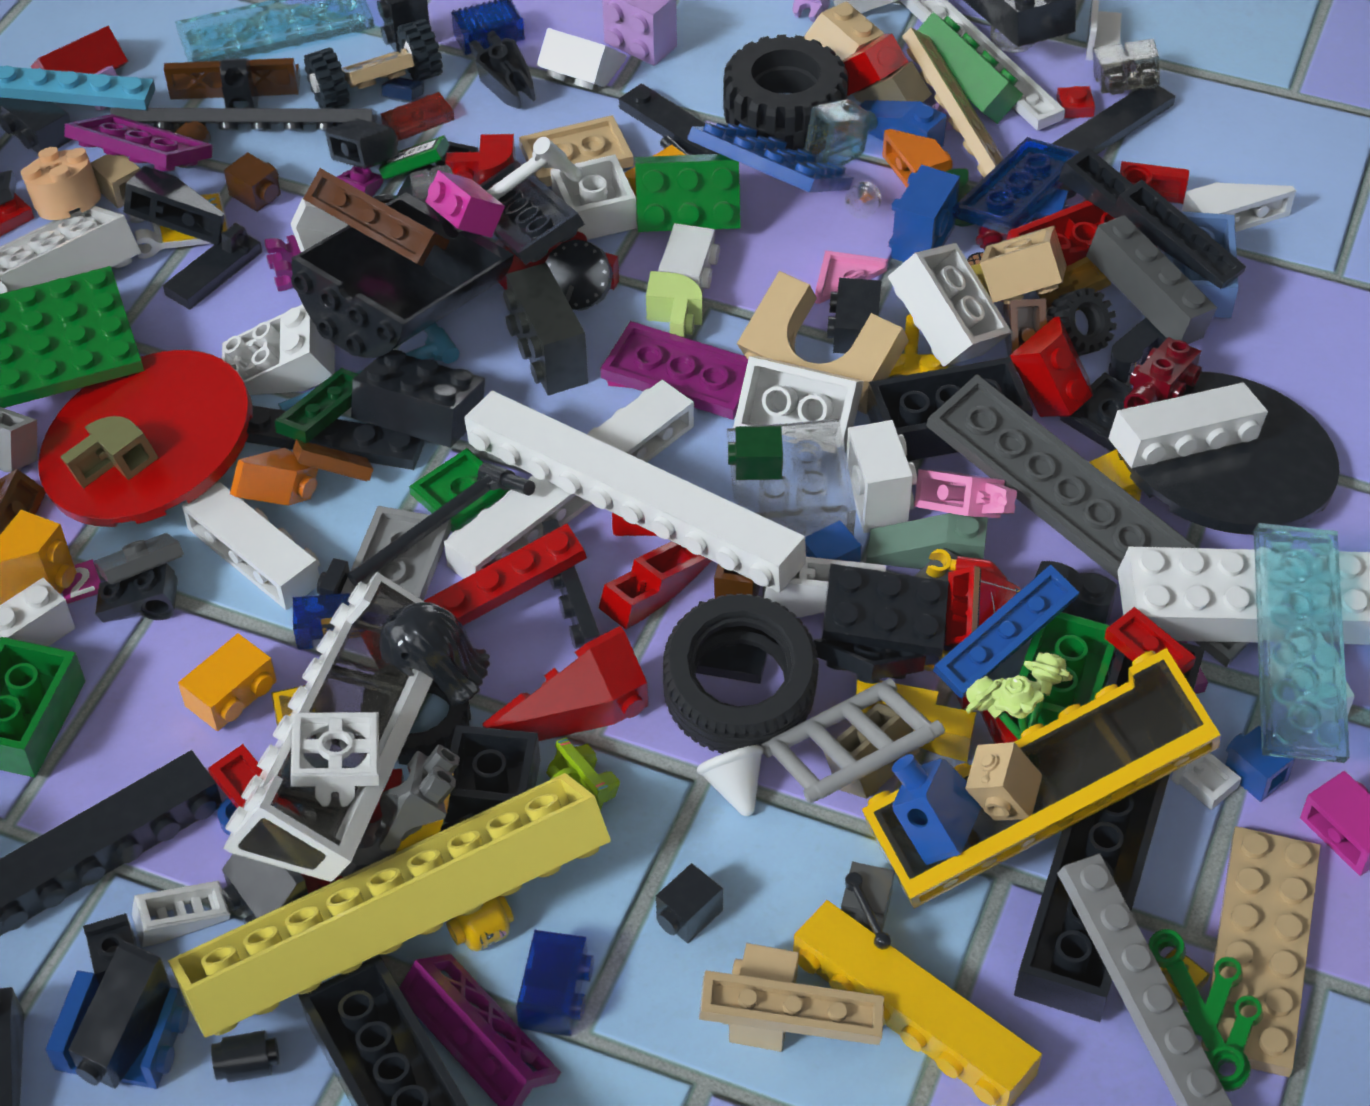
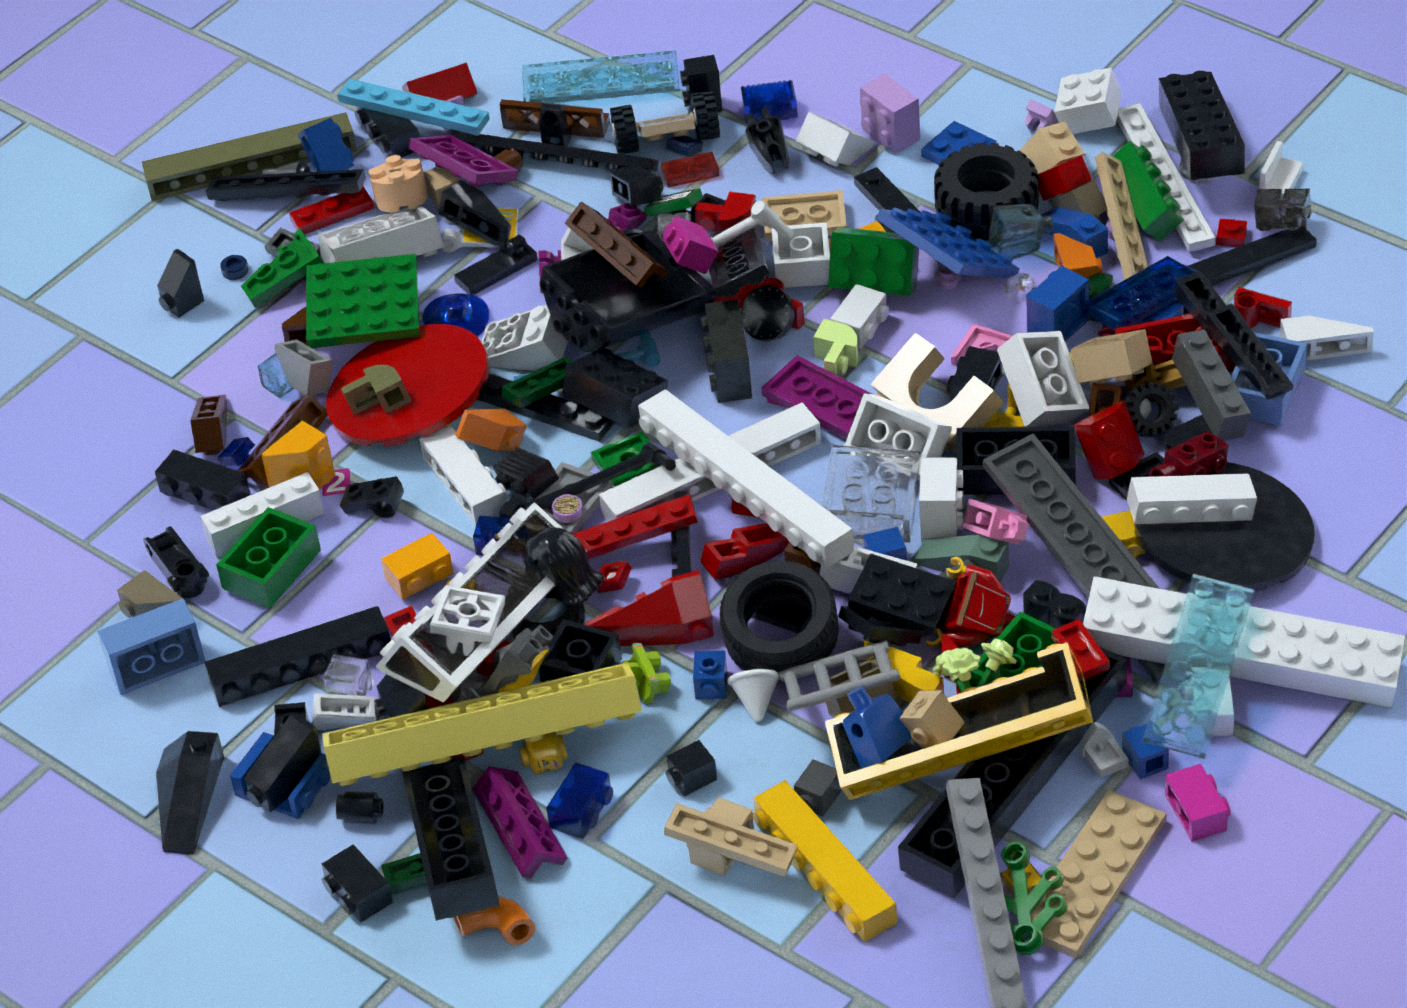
camera: 20 degrees right, 5 degrees down
dark grey plate [94,533,184,584] -> none
reddish brown brick [224,152,281,212] -> none
dark orange tile [292,439,373,482] -> none
dark green brick [728,426,783,480] -> none
black hinge [845,872,891,950] -> none
blue plate [933,565,1080,700] -> none
none -> clear brick [323,655,374,696]
none -> clear blue hat [422,293,489,337]
none -> black brick [493,447,559,501]
none -> tile [552,494,583,523]
none -> red tile [597,561,632,593]
none -> blue brick [693,650,727,700]
none -> blue plate [921,121,997,165]
none -> lavender plate [934,265,962,289]

